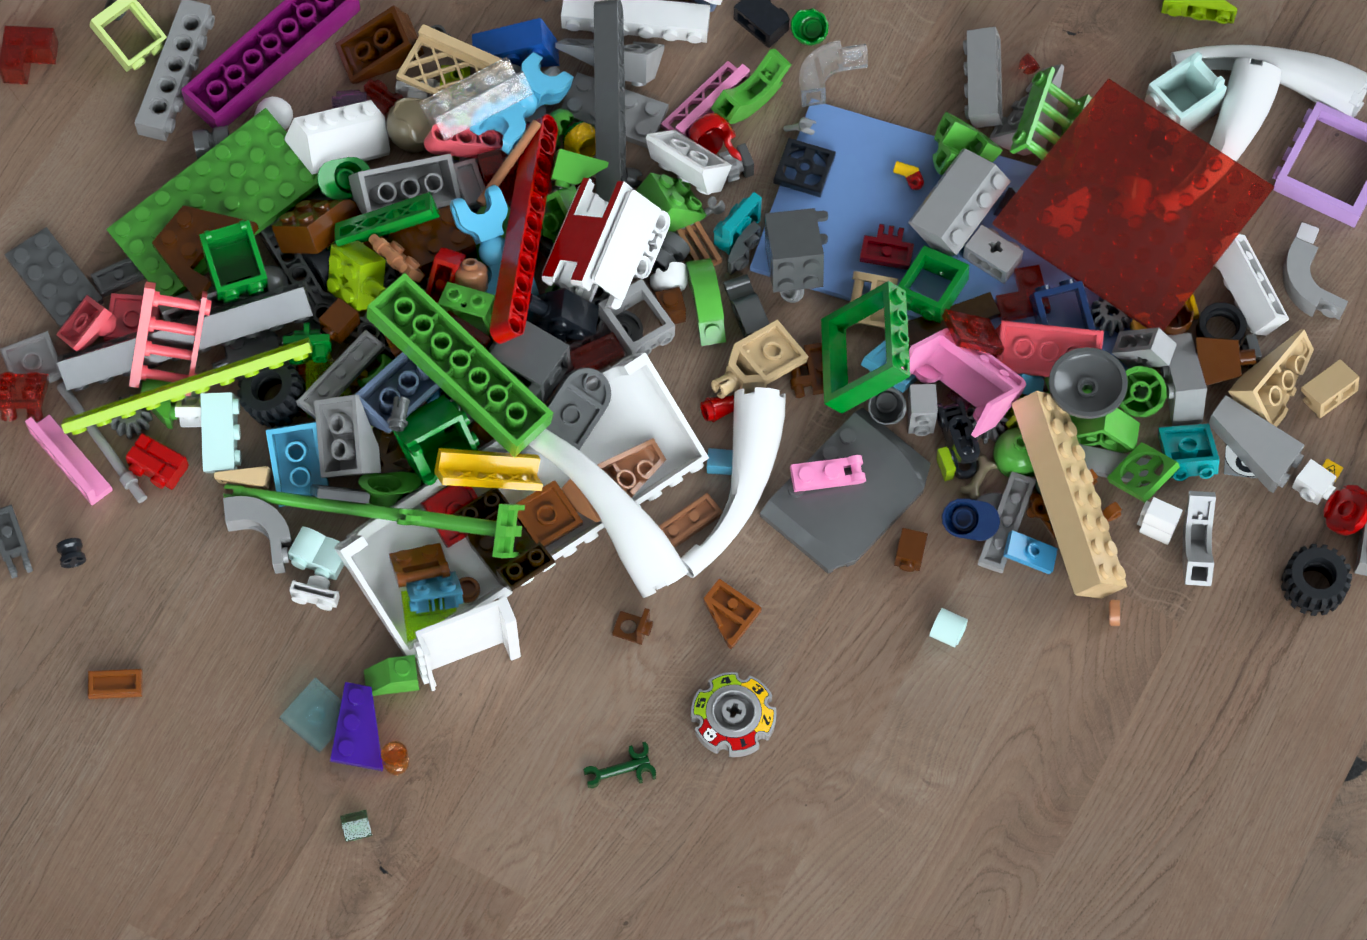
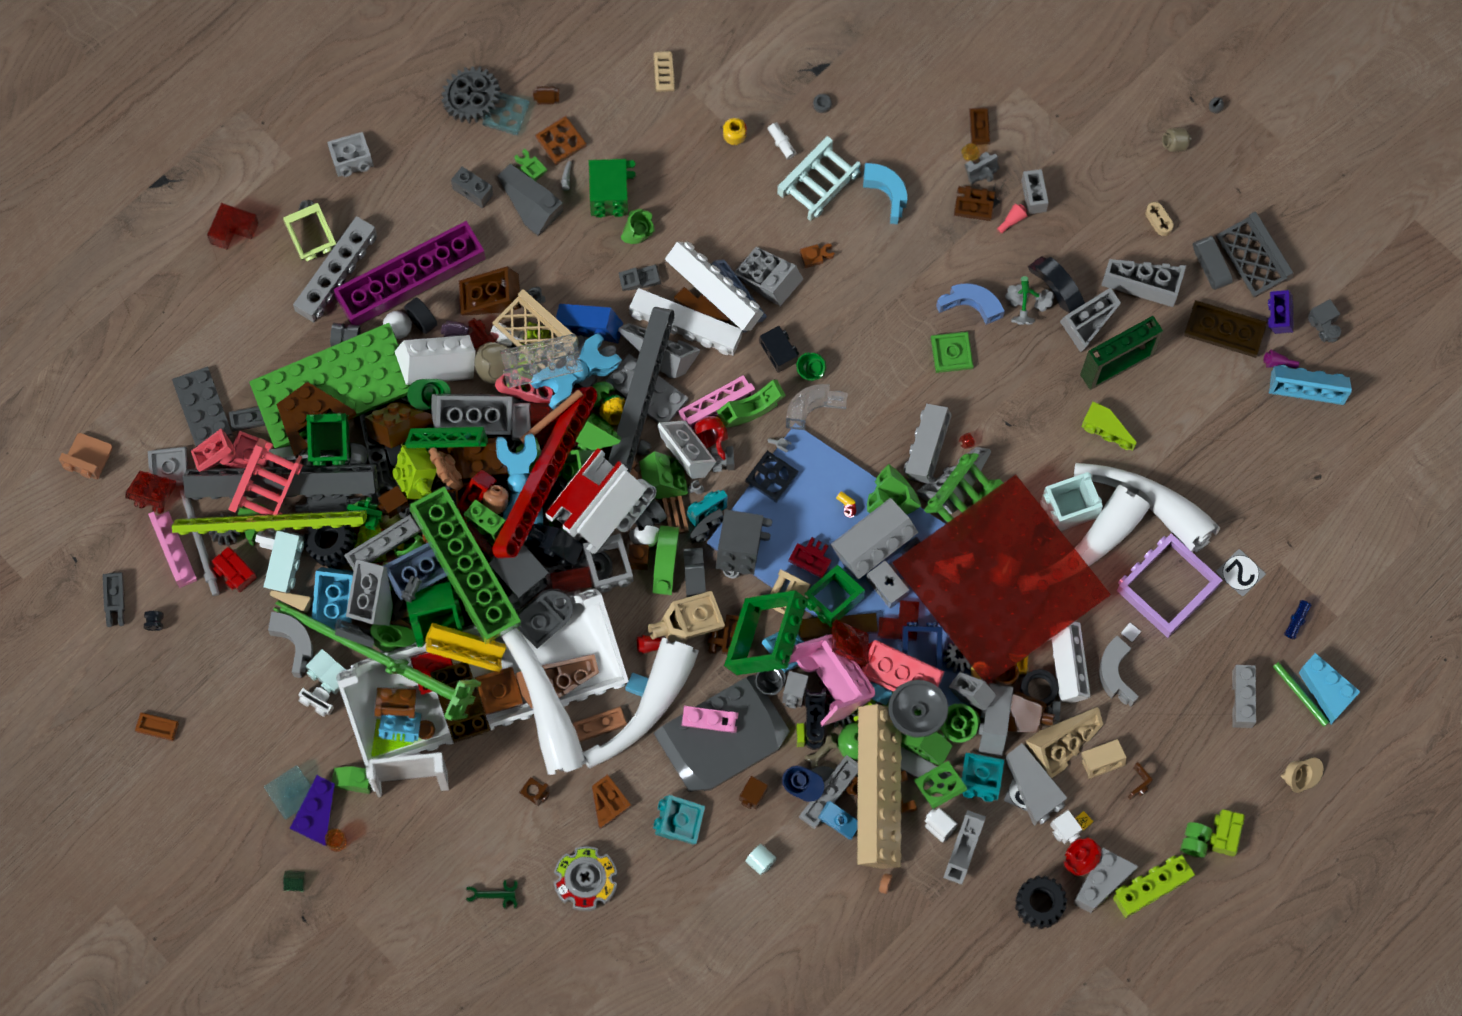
camera: 15 degrees right, 5 degrees up
none -> black tyre [404,297,438,334]
none -> teal plate [653,795,705,845]

